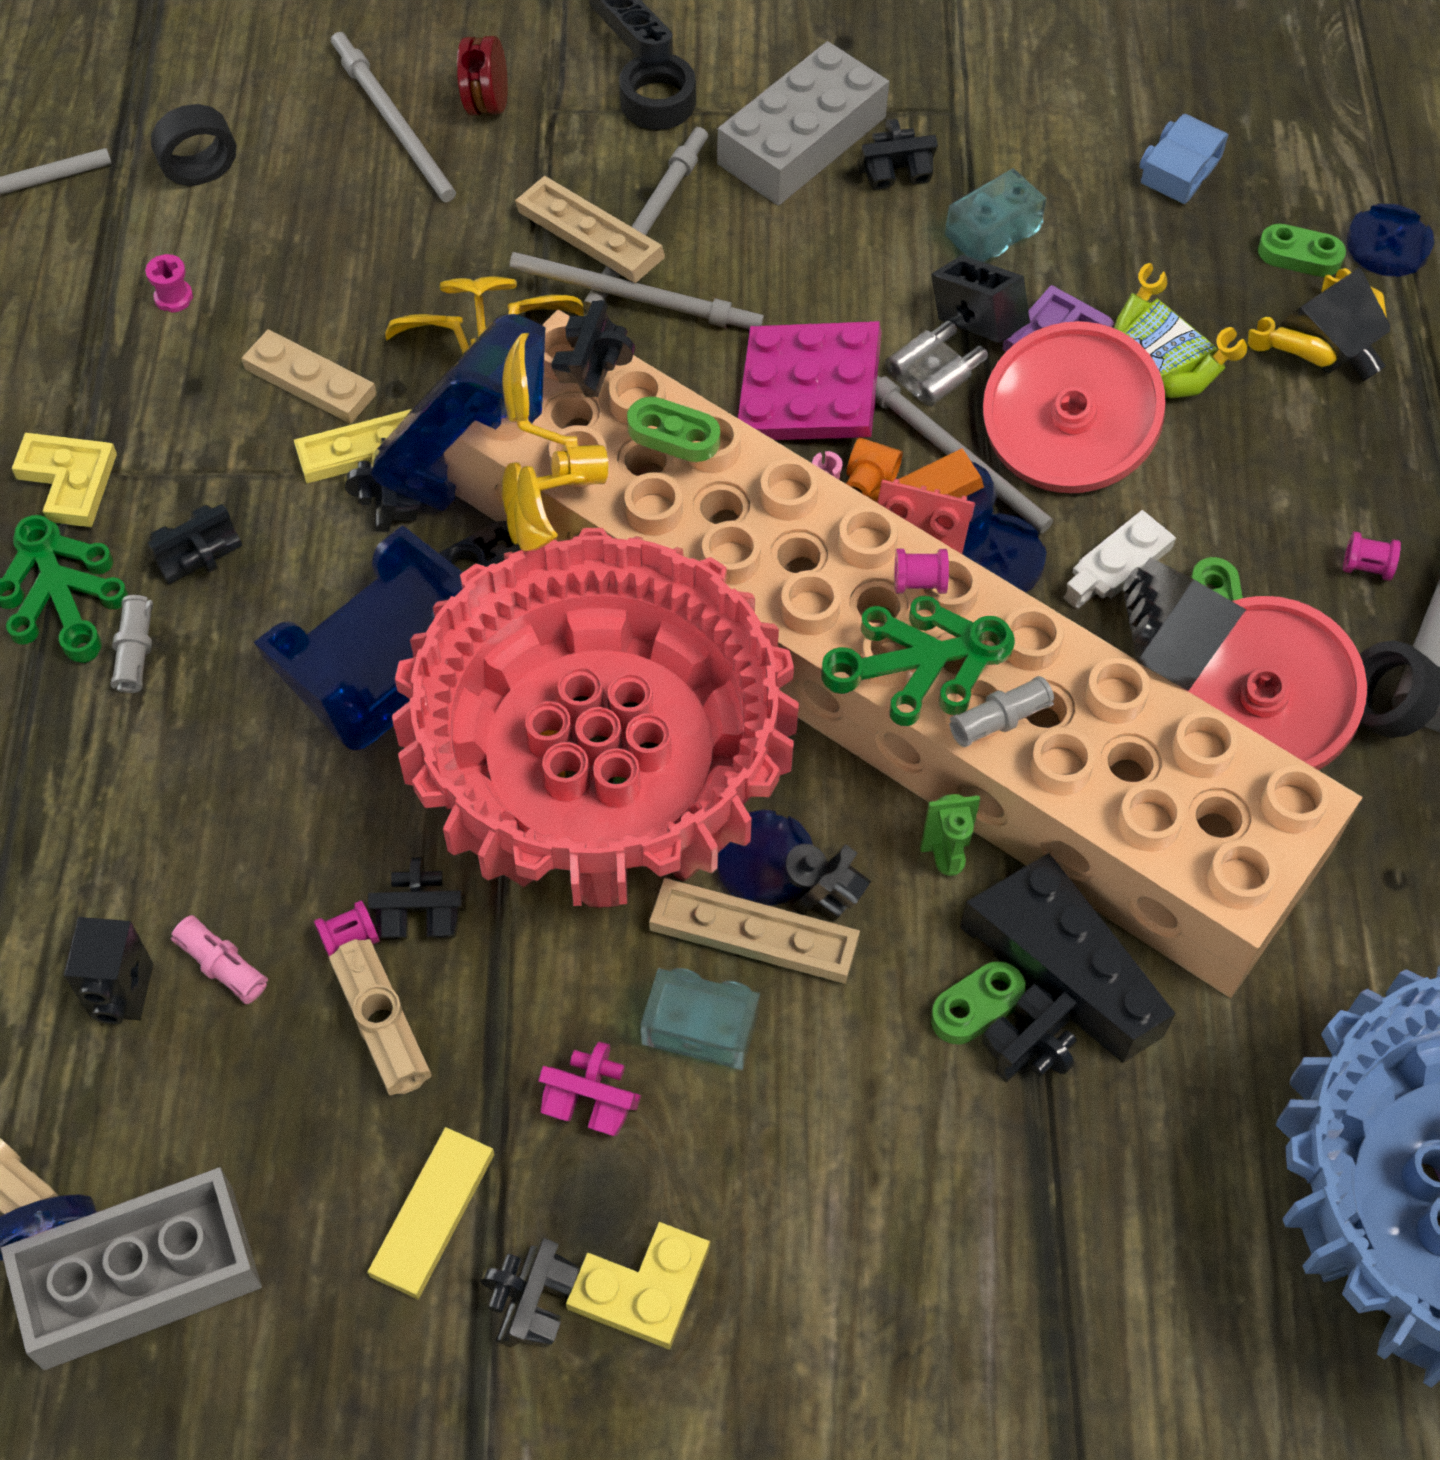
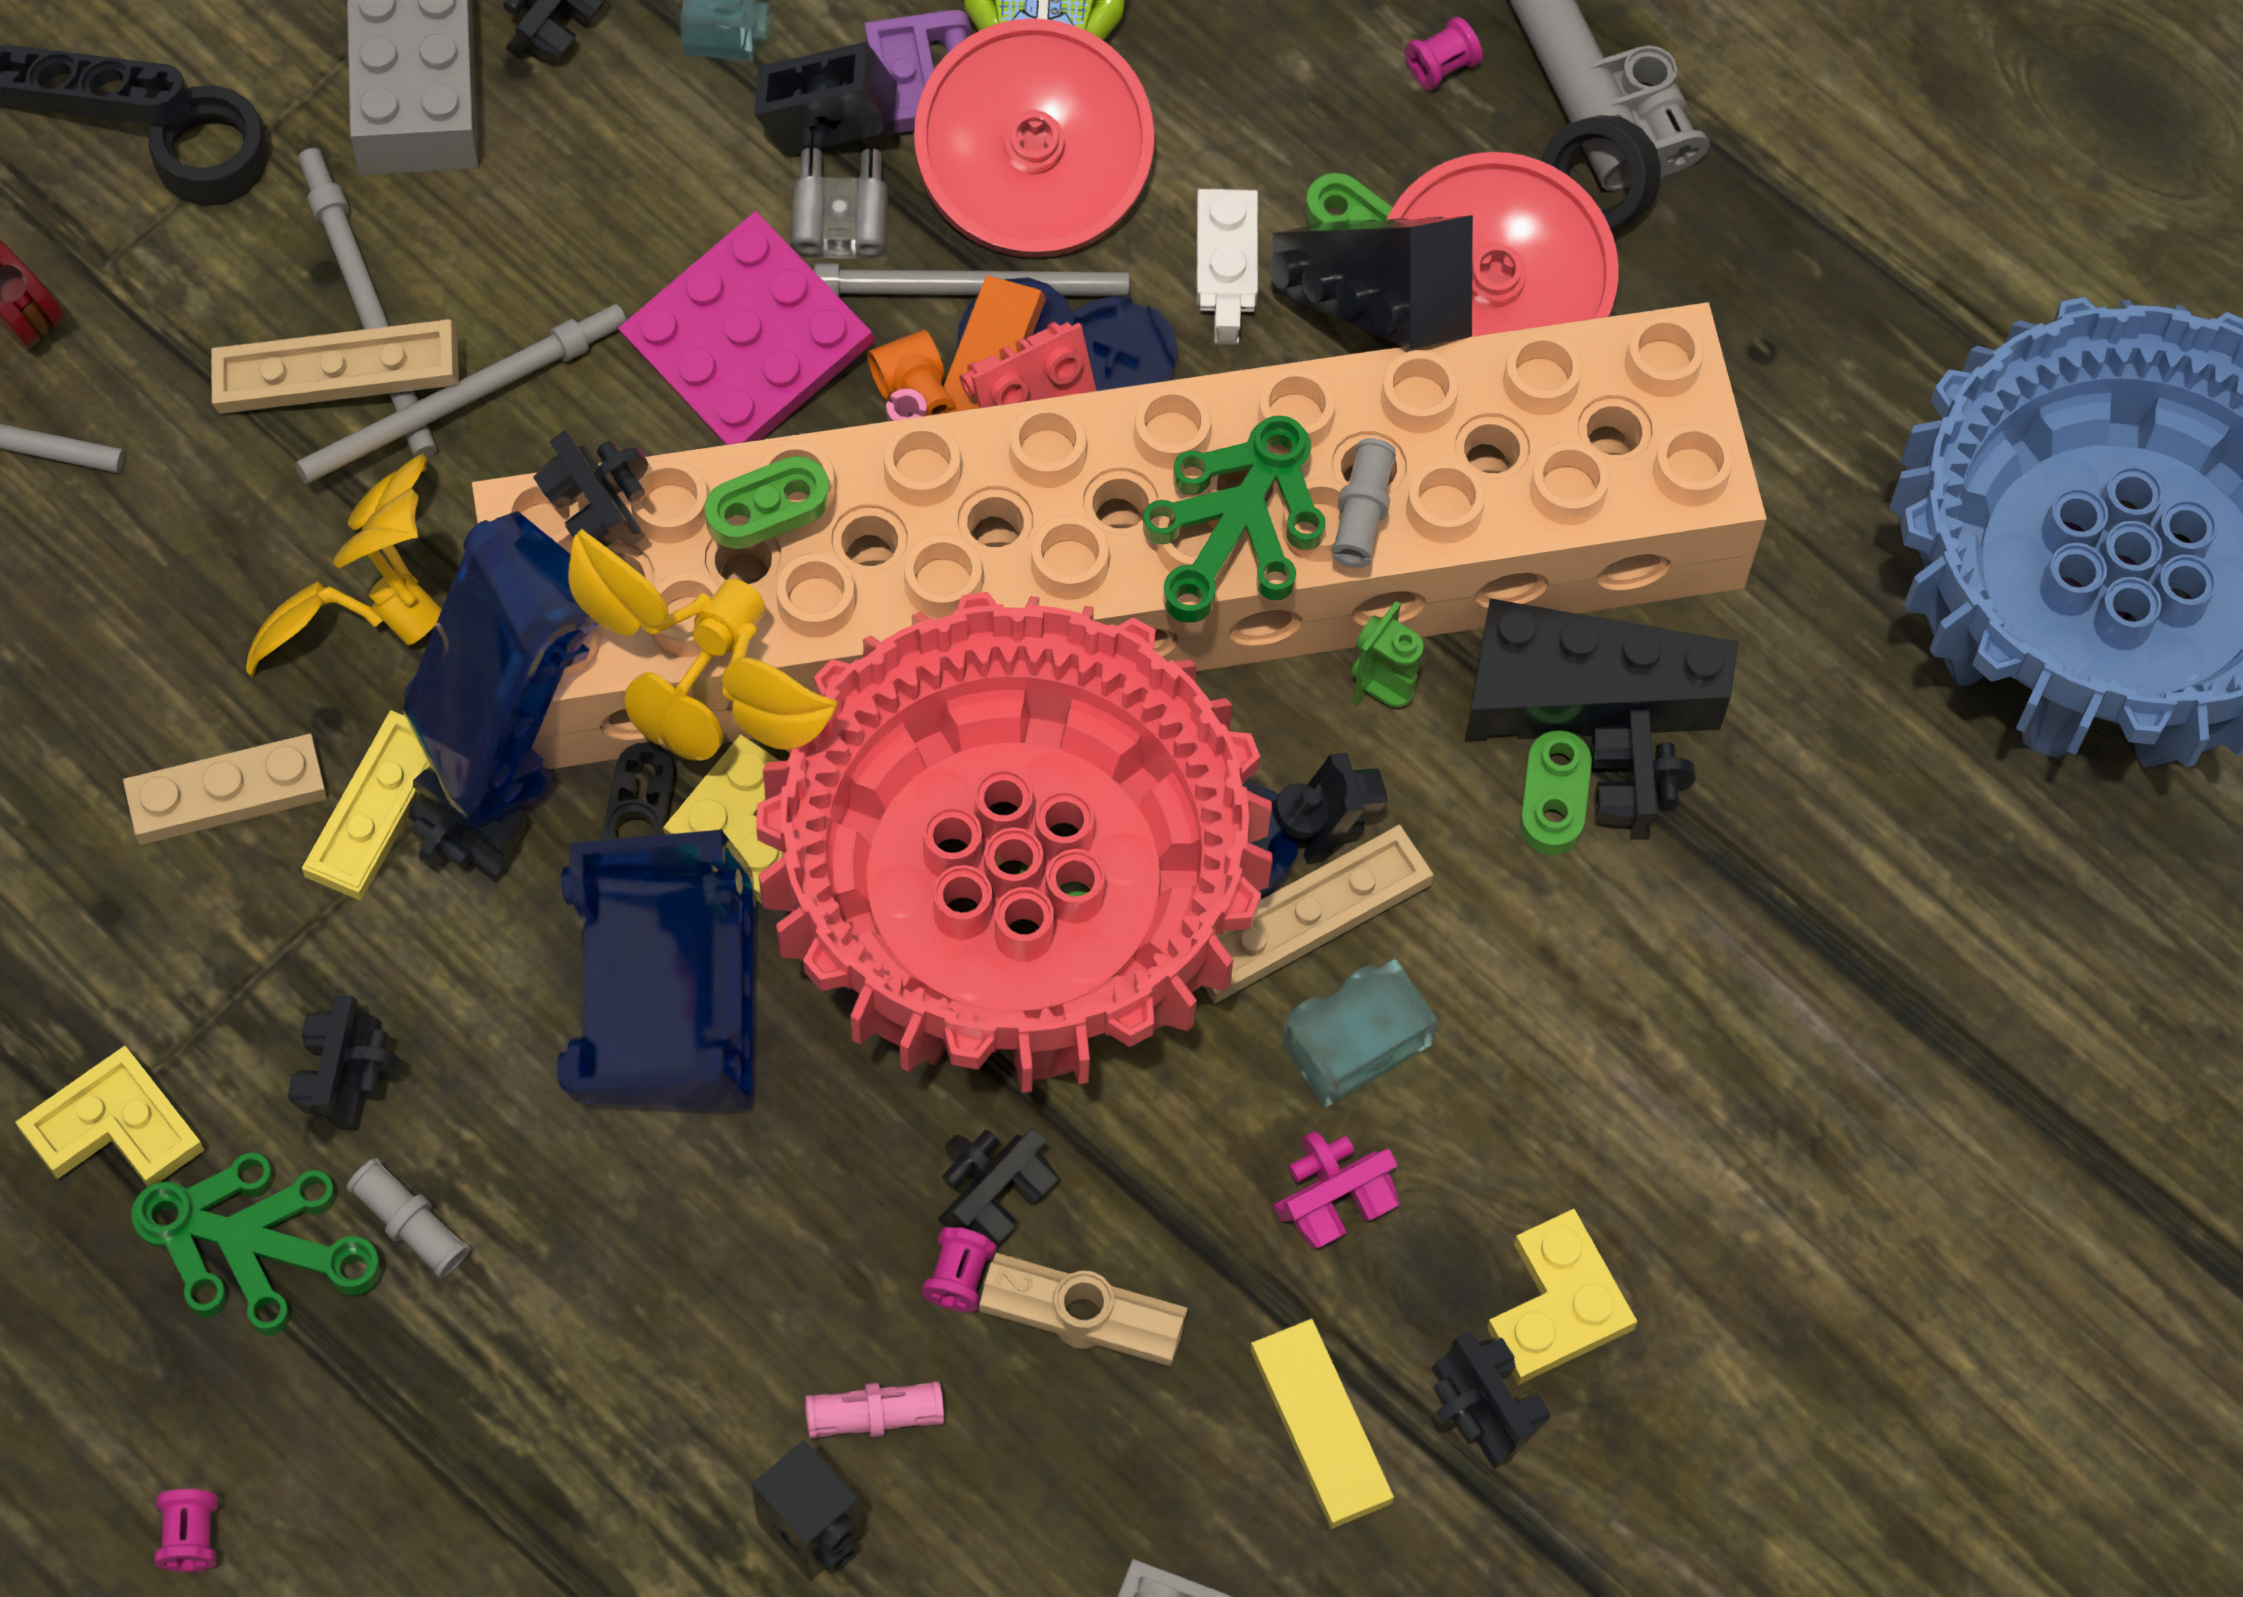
camera: 50 degrees left, 5 degrees up
dark pink bush [894,548,949,594] -> none

